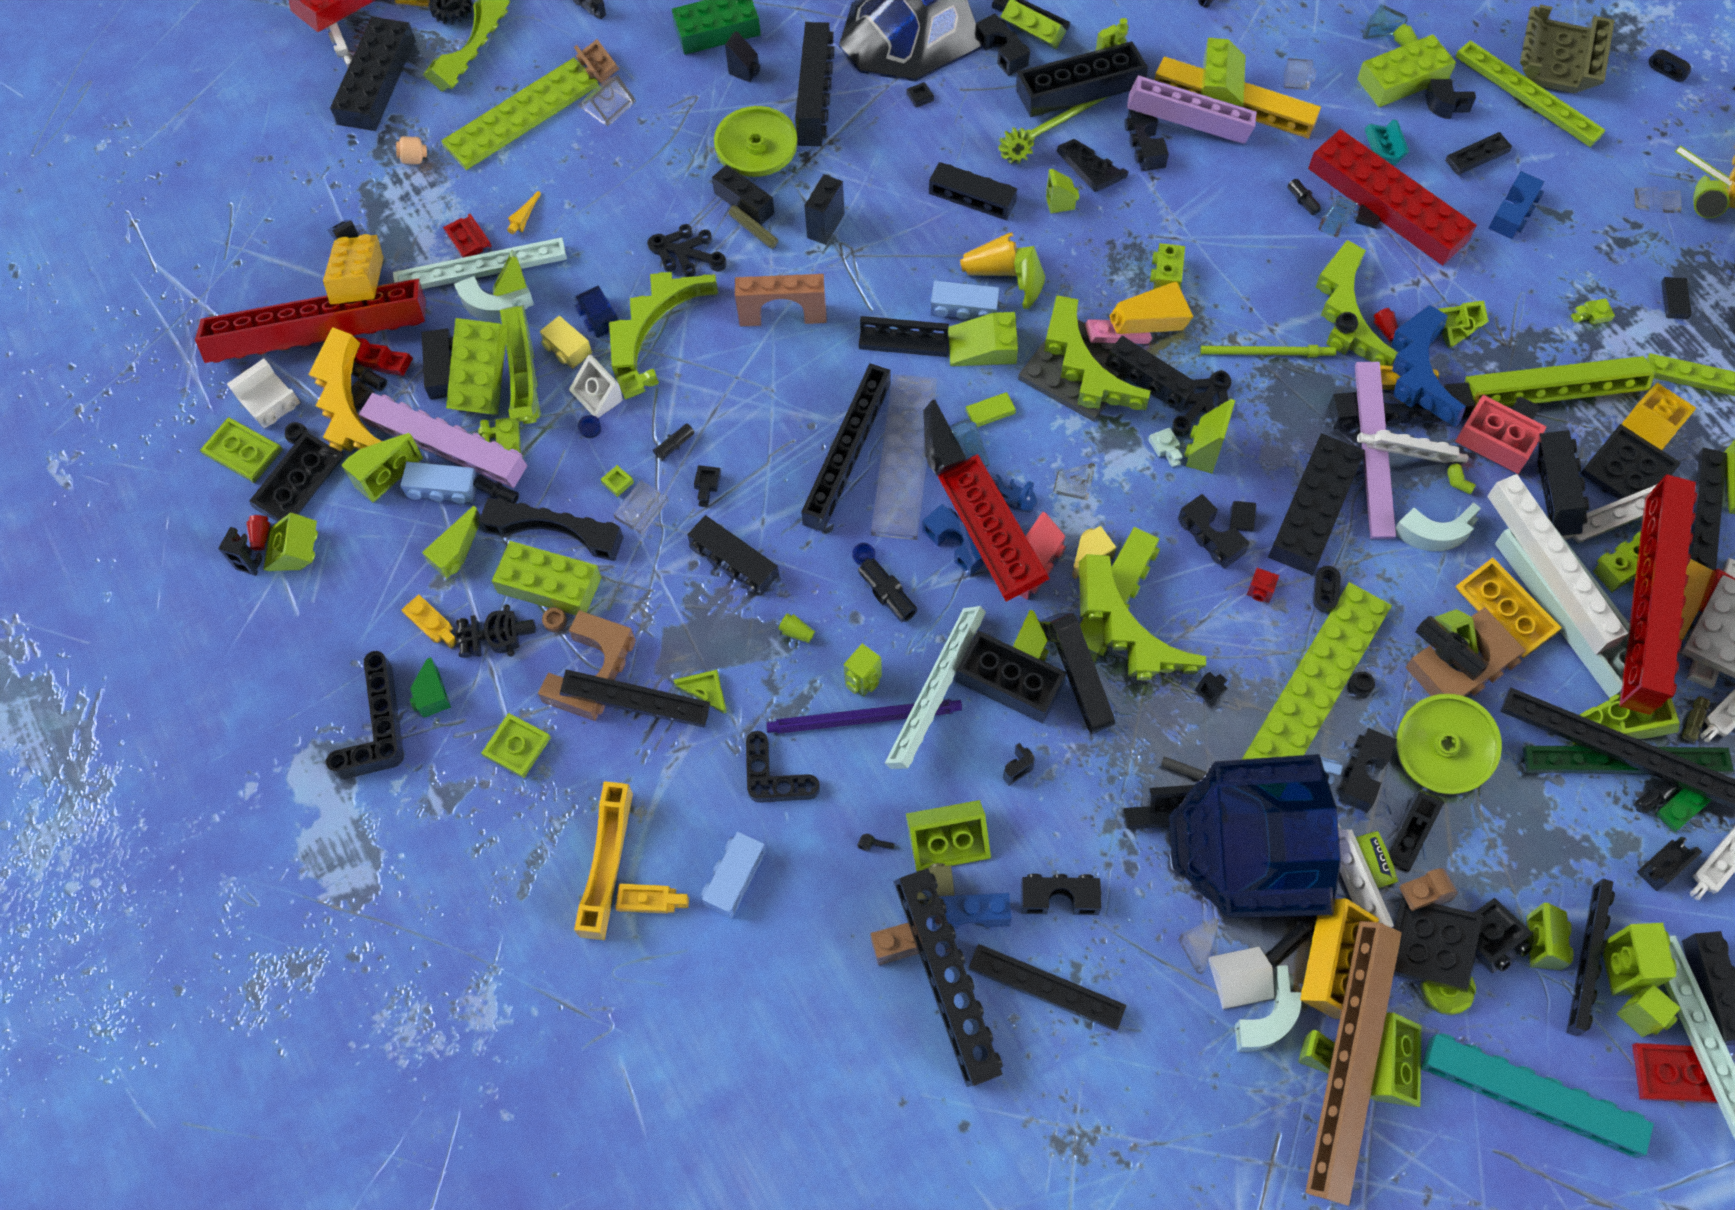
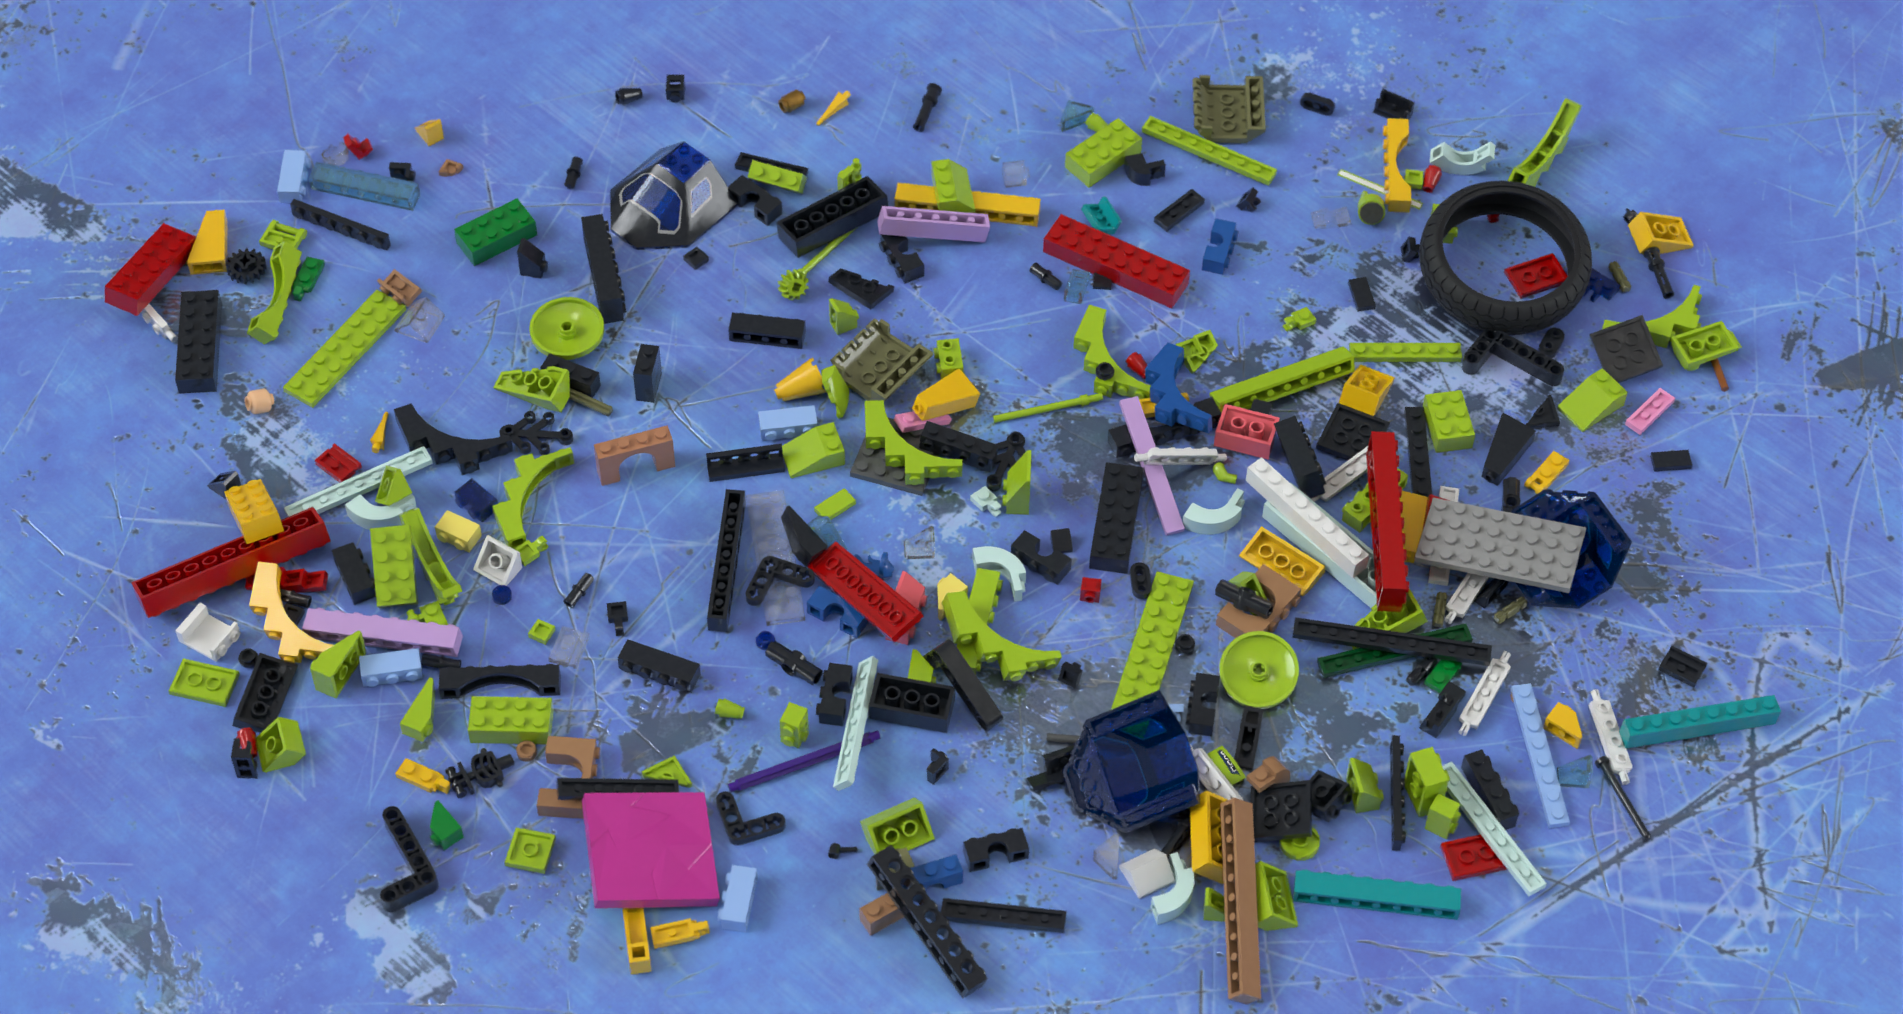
camera: 20 degrees left, 10 degrees down
none -> green hinge [292,256,325,301]
none -> black arch [394,403,513,475]
none -> lime wedge [493,366,570,413]
none -> dark pink tile [582,792,720,908]
none -> black beam [745,556,815,606]
none -> black arch [816,662,853,726]
none -> olive slope [830,318,933,401]
none -> light aqua arch [972,546,1026,602]
none -> black tile [1236,187,1261,212]
none -> black tile [1438,681,1466,704]

